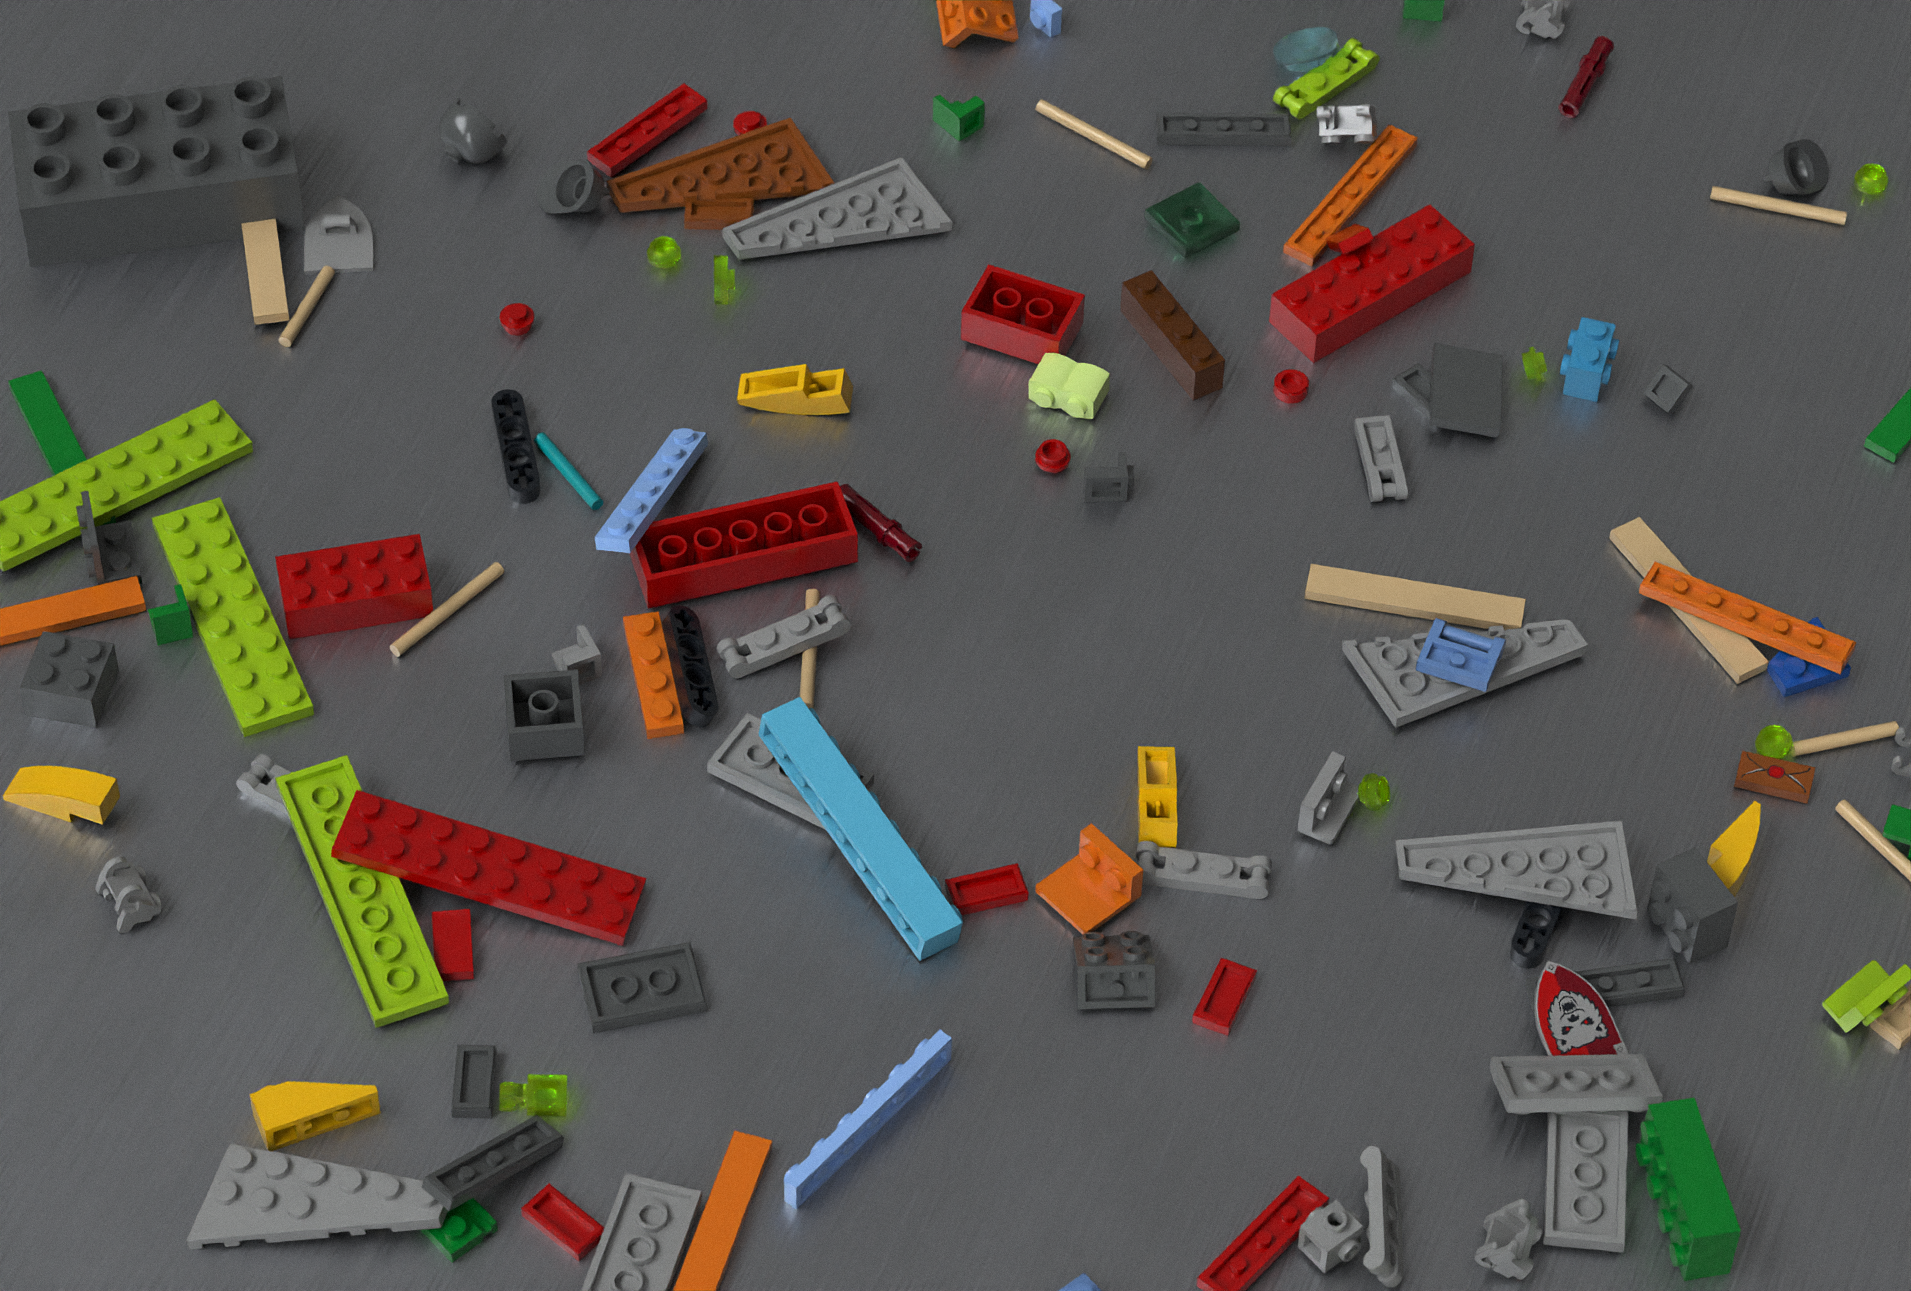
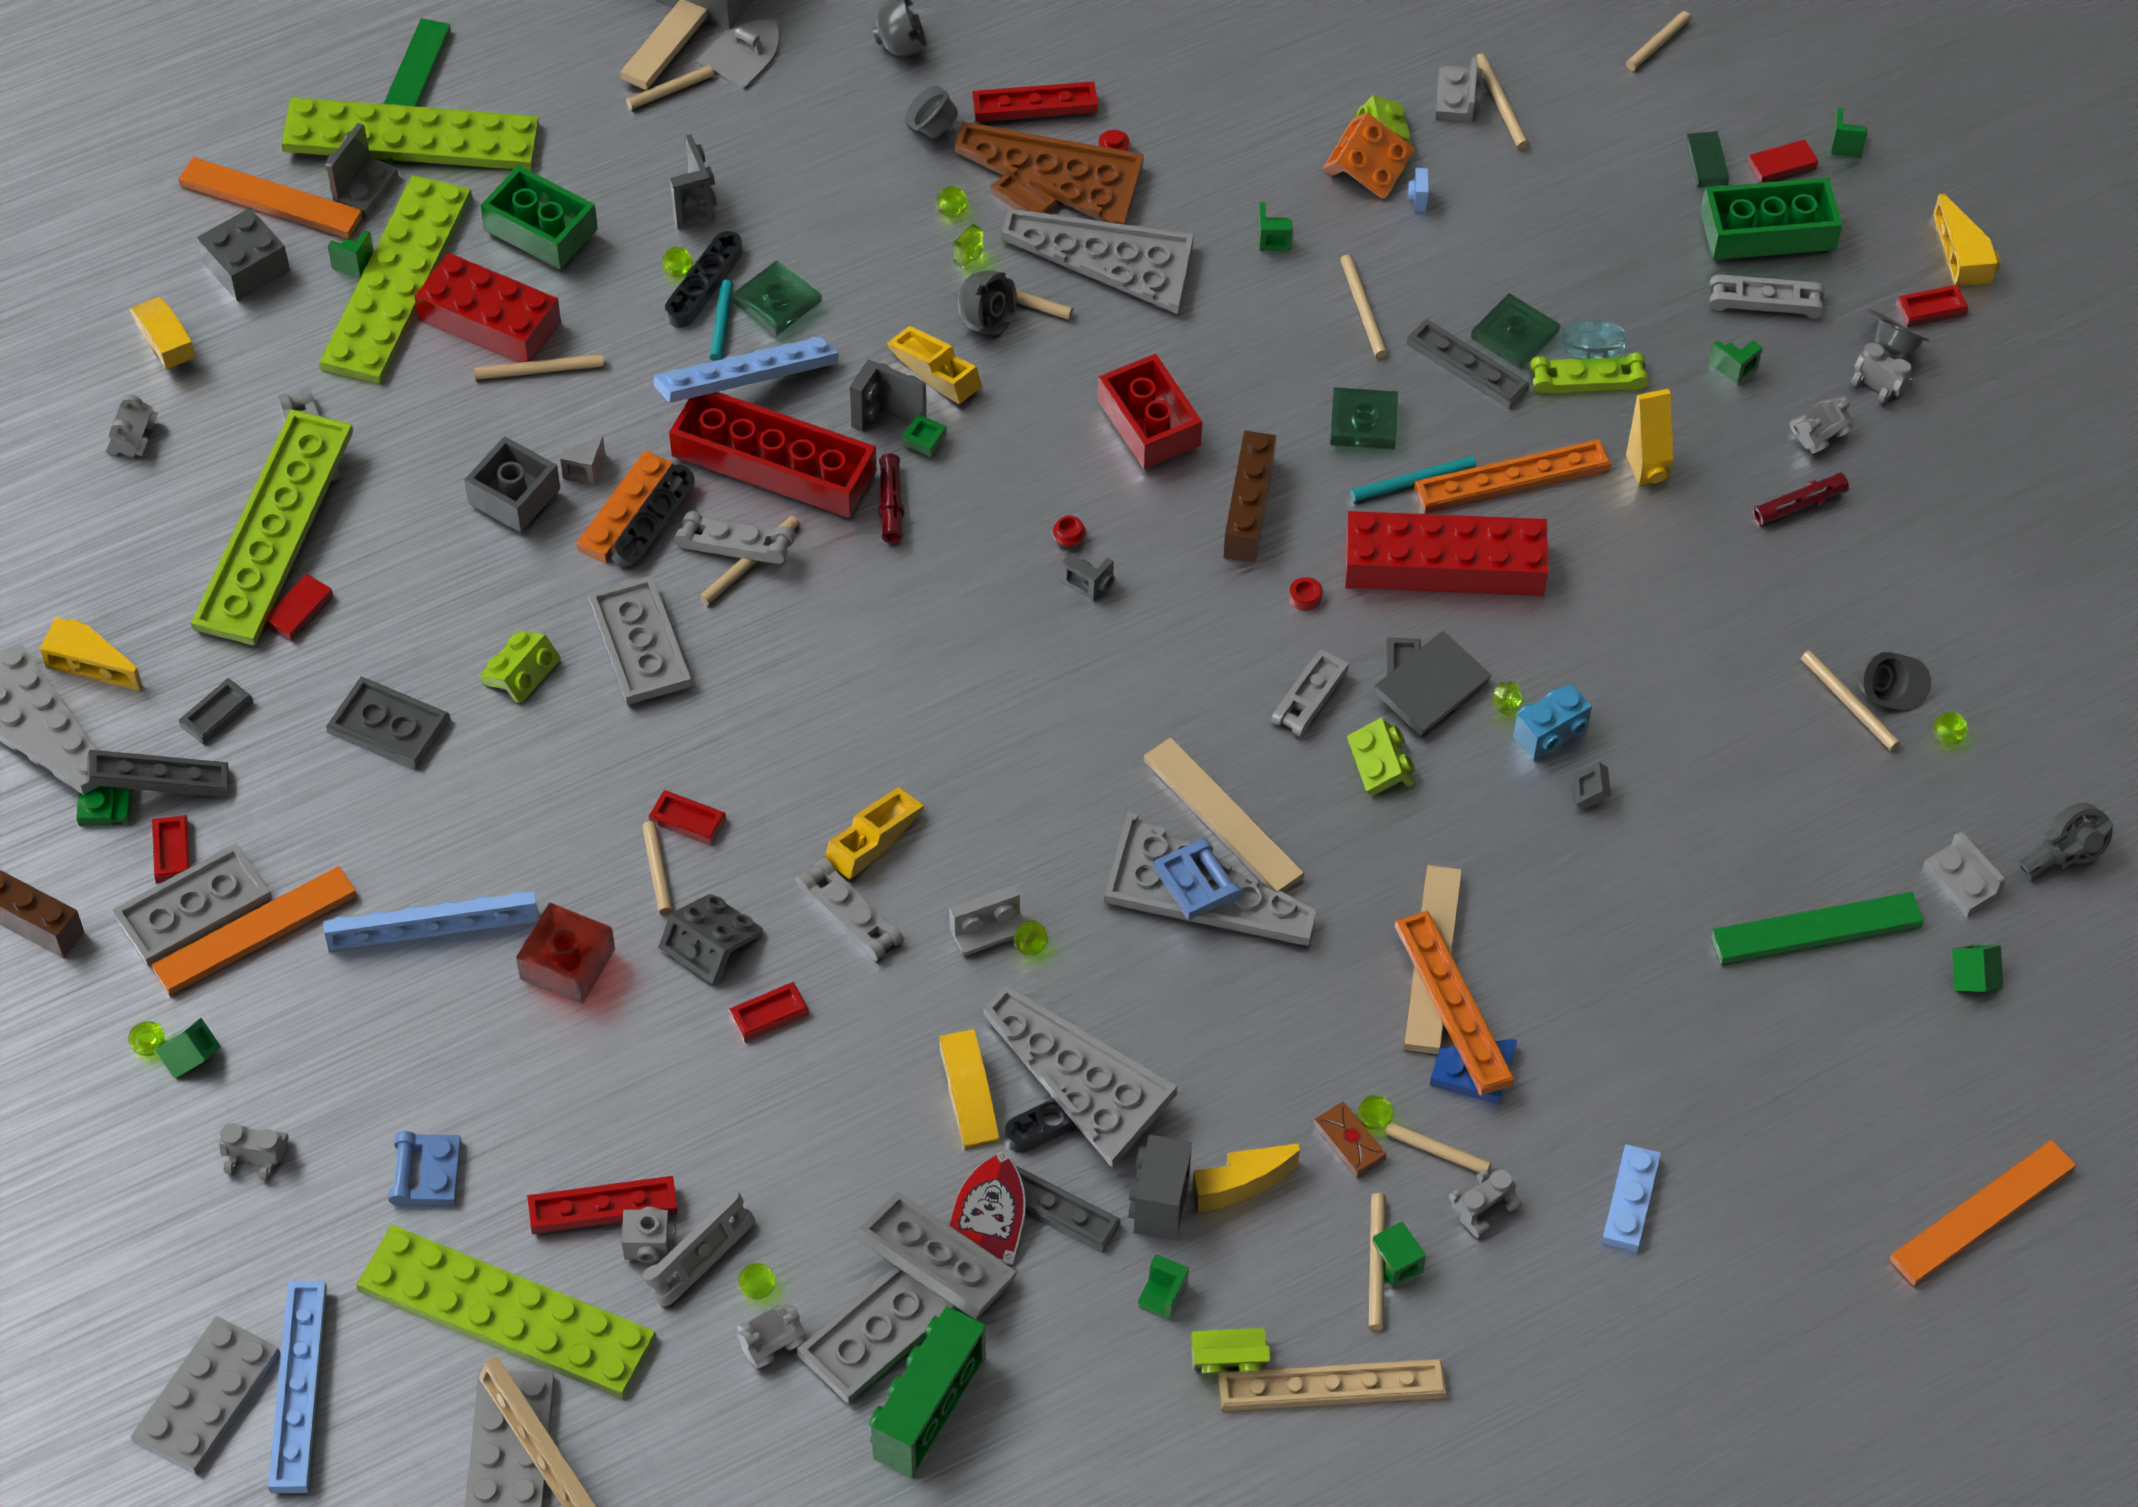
camera: 40 degrees right, 5 degrees up
red plate [331,790,646,946] -> none
clear neon green plate [499,1074,567,1117] -> none
red plate [500,303,535,336] -> none
medium azure brick [758,697,963,961] -> none
yellowish green brick [1029,353,1110,419] -> none
orange bracket [1035,823,1143,935] -> none
light grey piece [1317,104,1378,145] -> none
red tile [1325,224,1374,255] -> none
none -> lime bracket [479,630,561,703]
none -> green brick [480,165,598,270]
none -> clear red brick [516,902,615,1004]
none -> tan bar [642,821,673,915]
none -> clear neon green plate [661,247,693,277]
none -> dark grey bracket [670,134,717,229]
none -> clear green plate [731,260,822,336]
none -> clear neon green plate [738,1263,775,1299]
none -> dark grey bracket [850,359,927,432]
none -> green plate [902,414,947,457]
none -> yellow slope [939,1029,999,1149]
none -> dark grey cylinder [956,270,1017,336]
none -> tan bar [1016,290,1073,320]
none -> green panel [1138,1254,1189,1320]
none -> lime bracket [1347,717,1416,796]
none -> teal bar [1350,456,1477,502]
none -> clear green plate [1470,293,1561,370]
none -> yellow slope [1626,388,1674,486]

